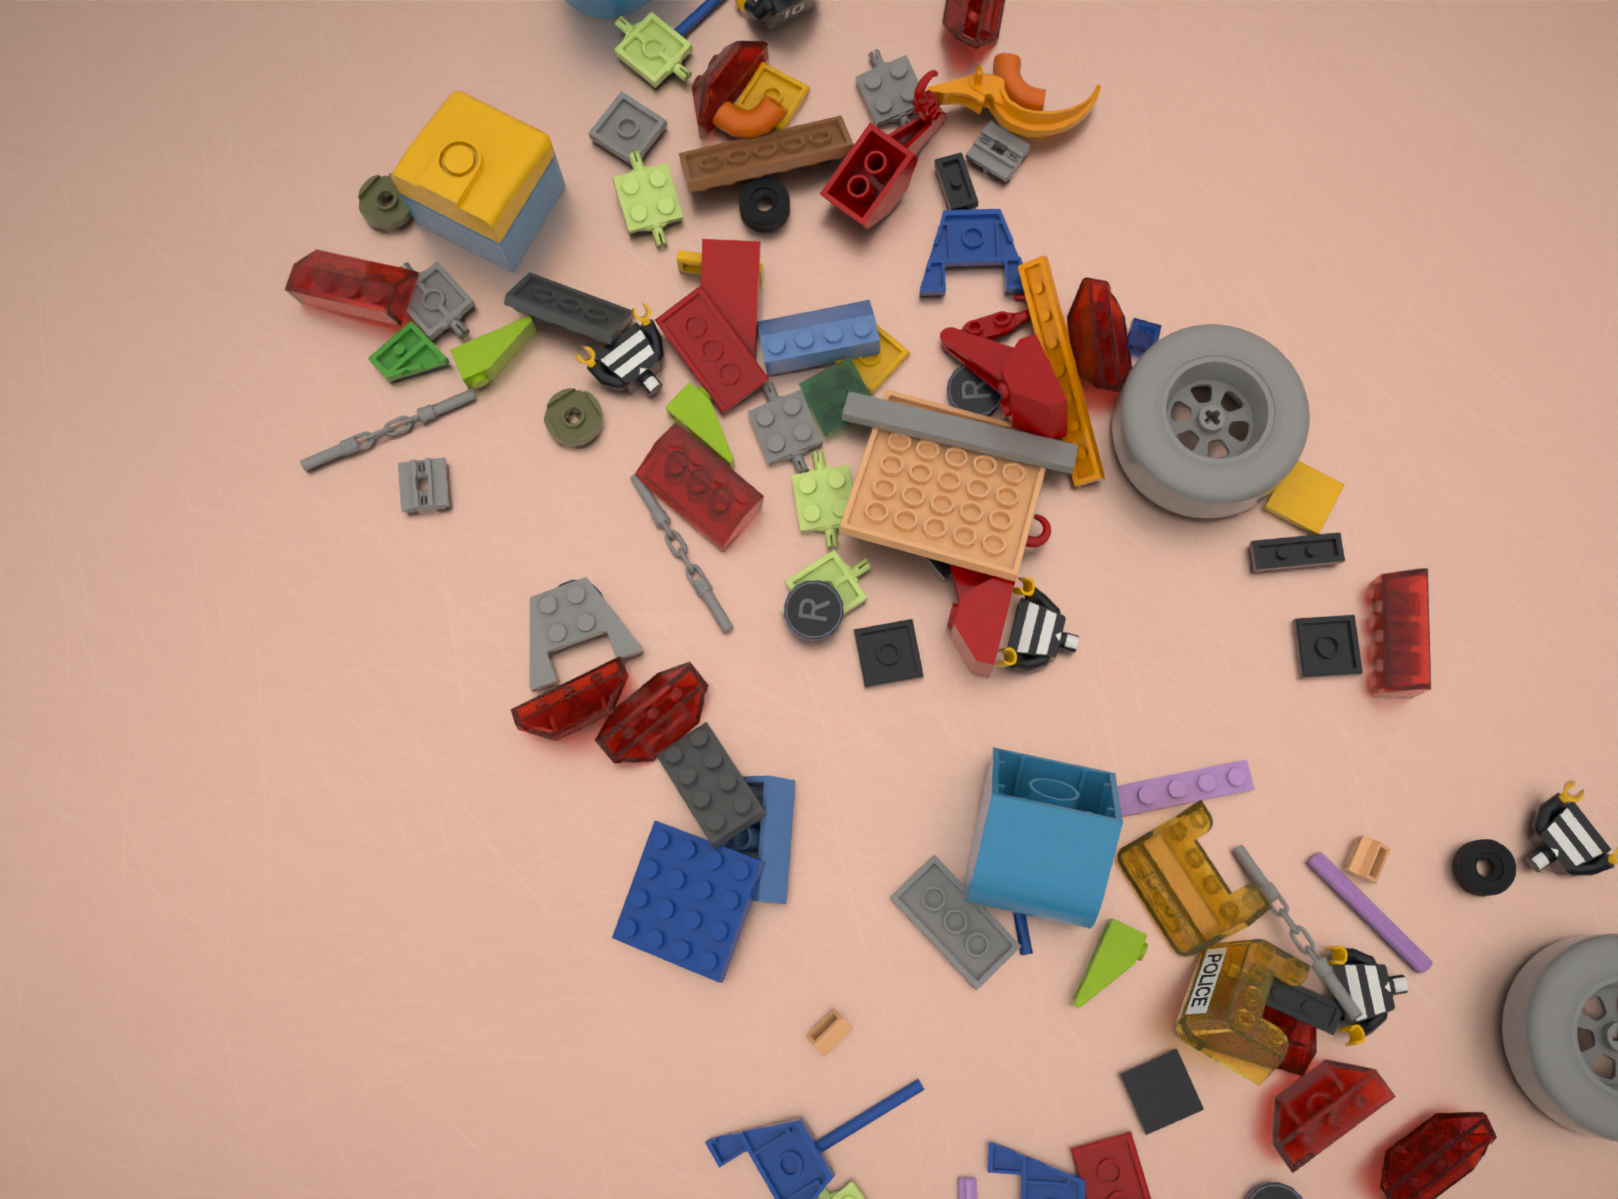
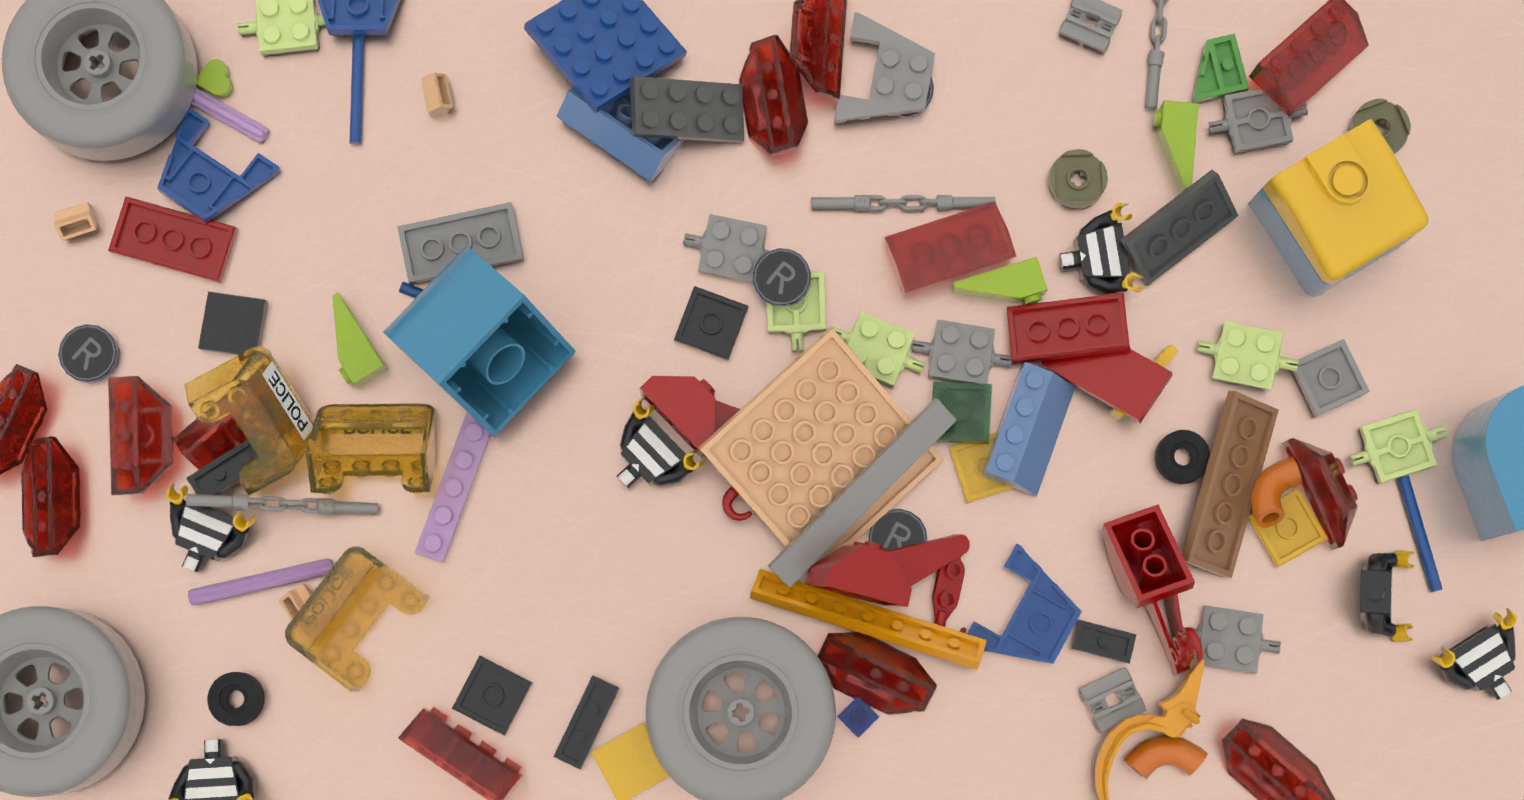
camera: 120 degrees right, 5 degrees up
none -> clear yellow windscreen [285,546,430,692]
none -> light grey plate [683,214,773,283]

